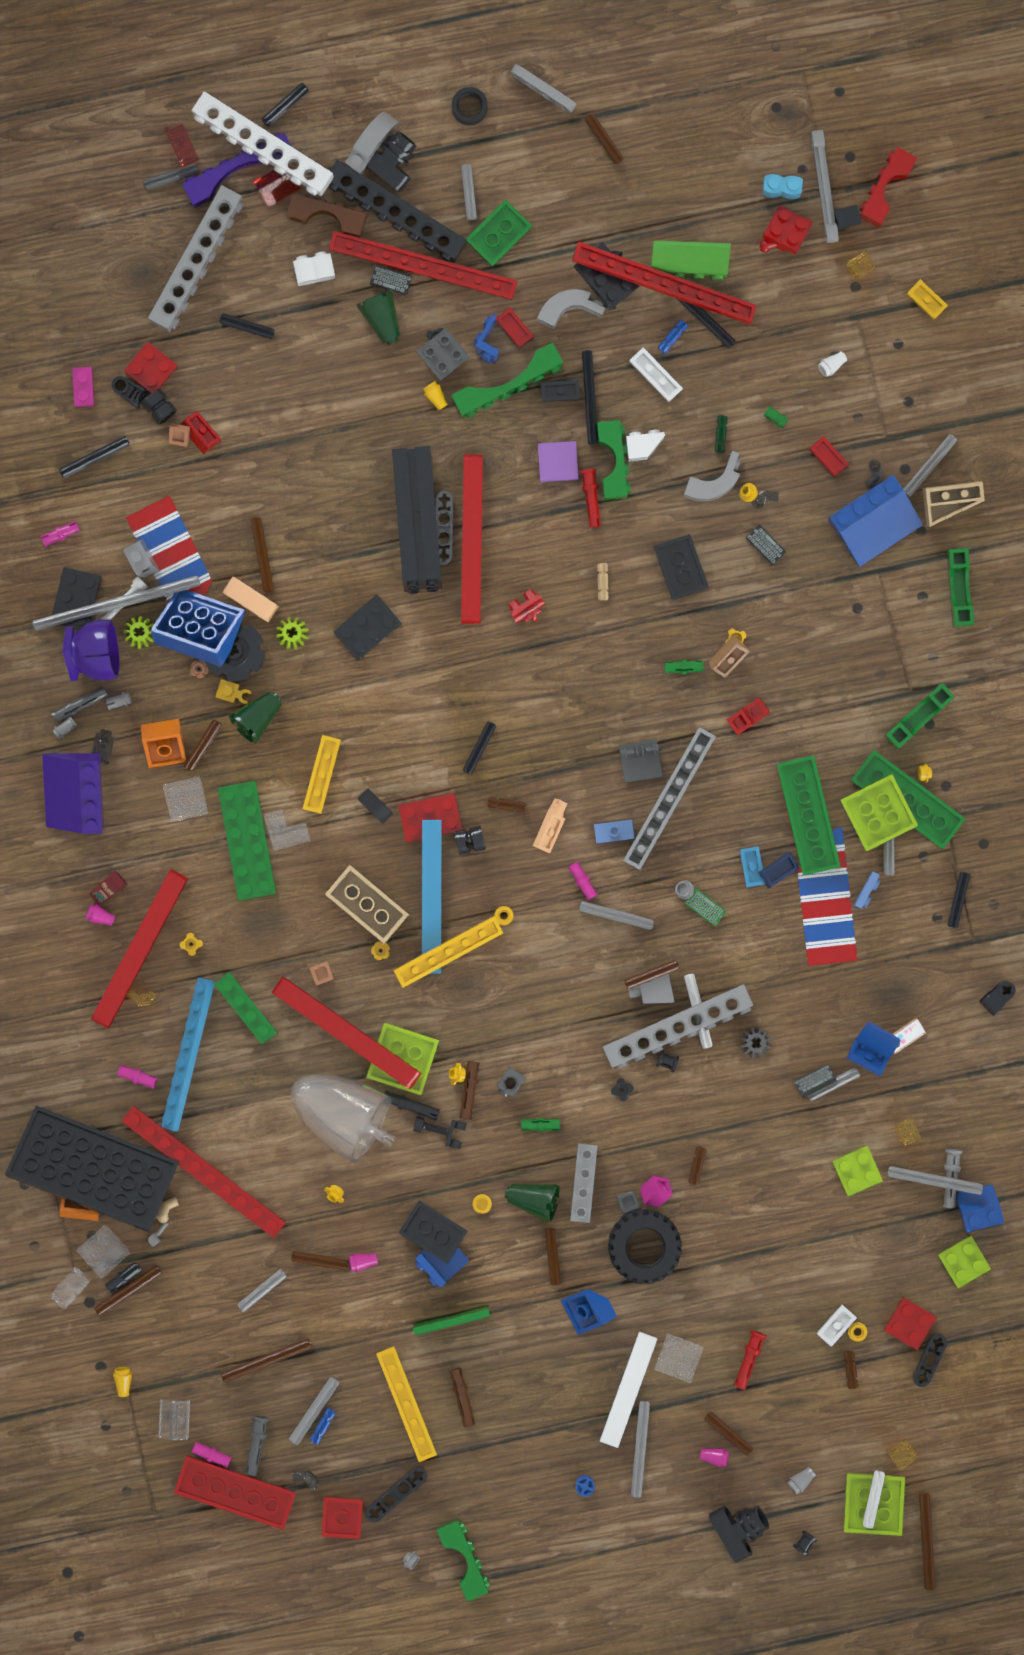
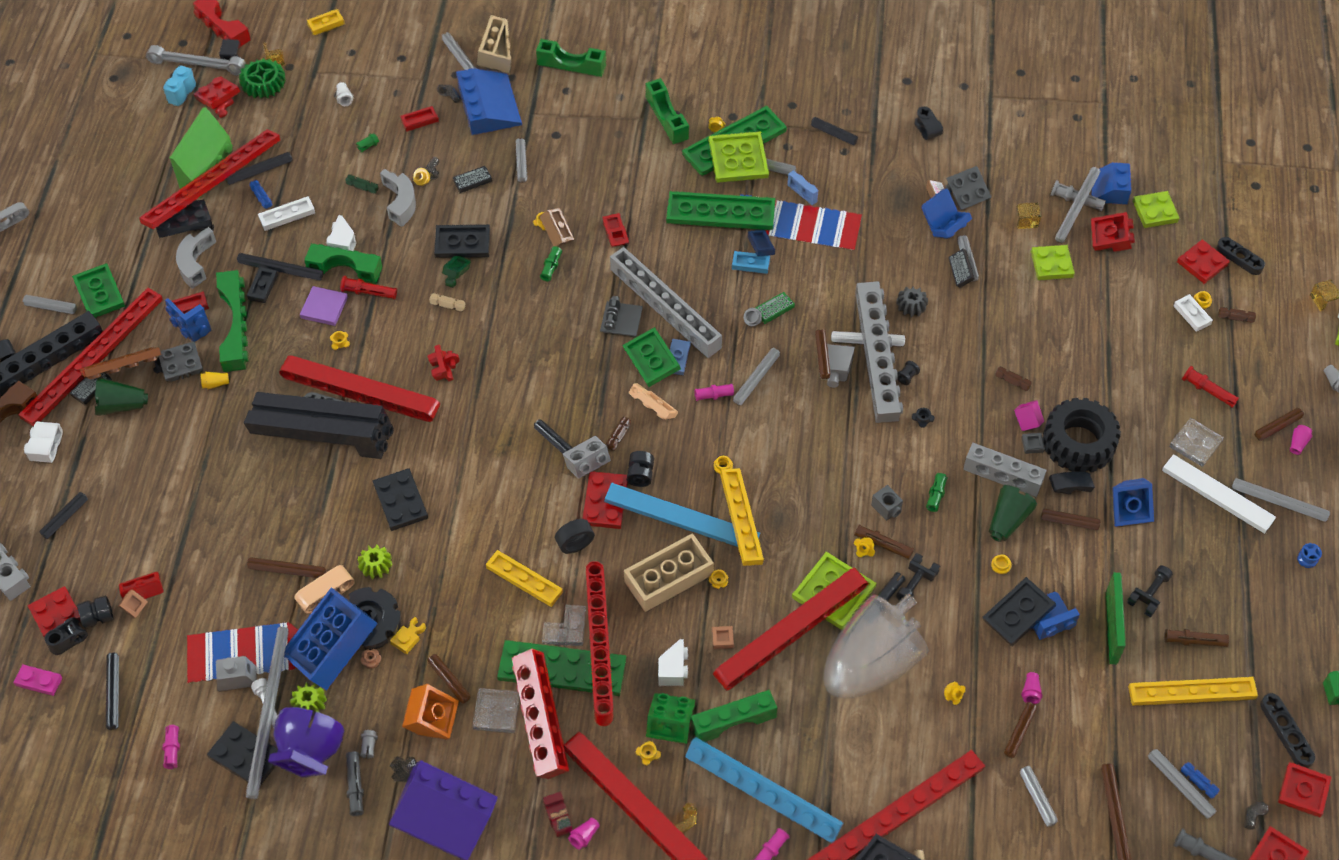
camera: 70 degrees left, 30 degrees down
light grey pin [52,717,77,740] -> none
dark green cone [229,692,282,744] -> none
reddish brown axle [585,113,623,164] -> none
none -> dark orange plate [80,347,161,379]
none -> green gear [239,58,286,99]
none -> yellow plate [330,331,350,350]
none -> dark green piece [442,256,471,288]
none -> brick [512,649,569,779]
none -> light grey axle [516,138,527,182]
none -> light grey brick [563,436,611,479]
none -> red beam [586,561,613,726]
none -> green plate [622,327,681,388]
none -> green bracket [646,693,695,744]
none -> white slope [658,639,688,686]
none -> dark grey hinge [946,166,992,210]
none -> black slope [1049,472,1095,495]
none -> red plate [1091,212,1135,252]
none -> black bar [1126,565,1173,618]

